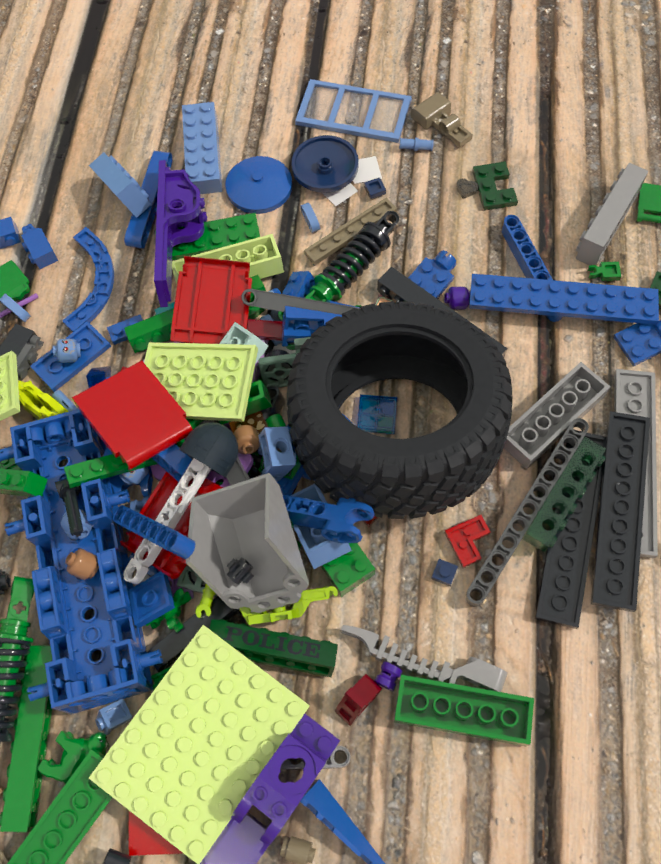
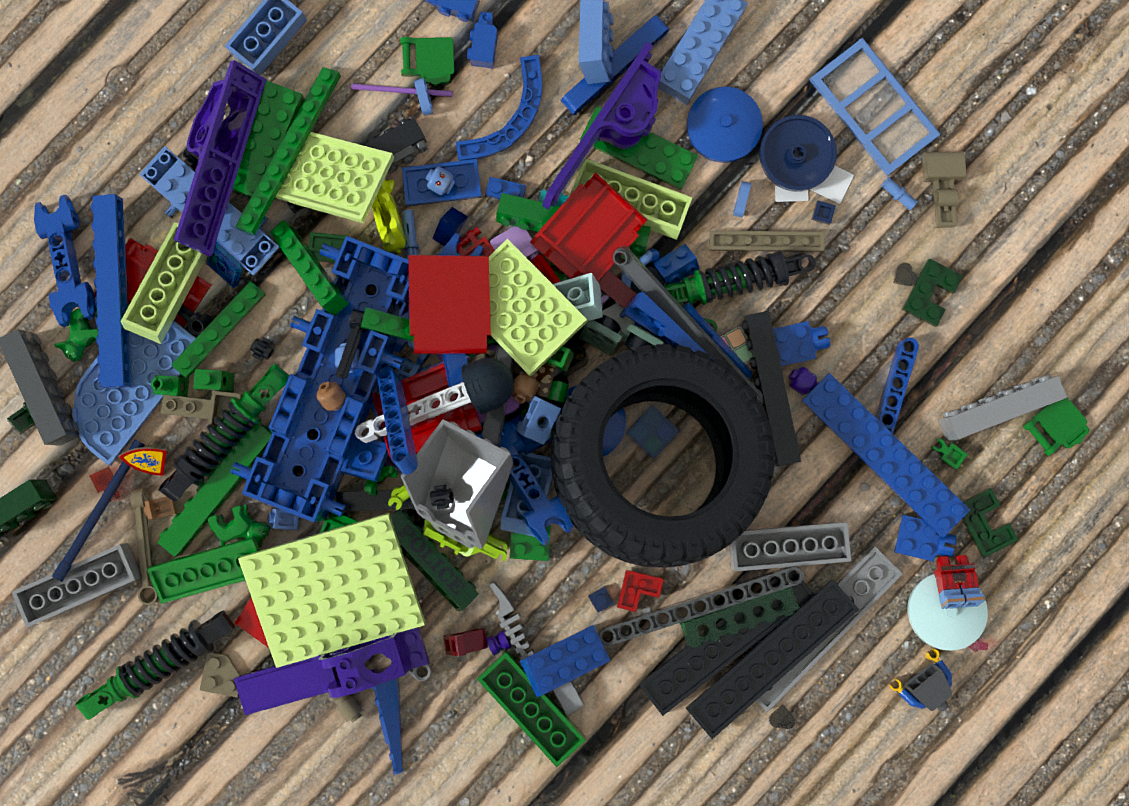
camera: 35 degrees right, 20 degrees up
none -> blue brick [520,625,611,697]

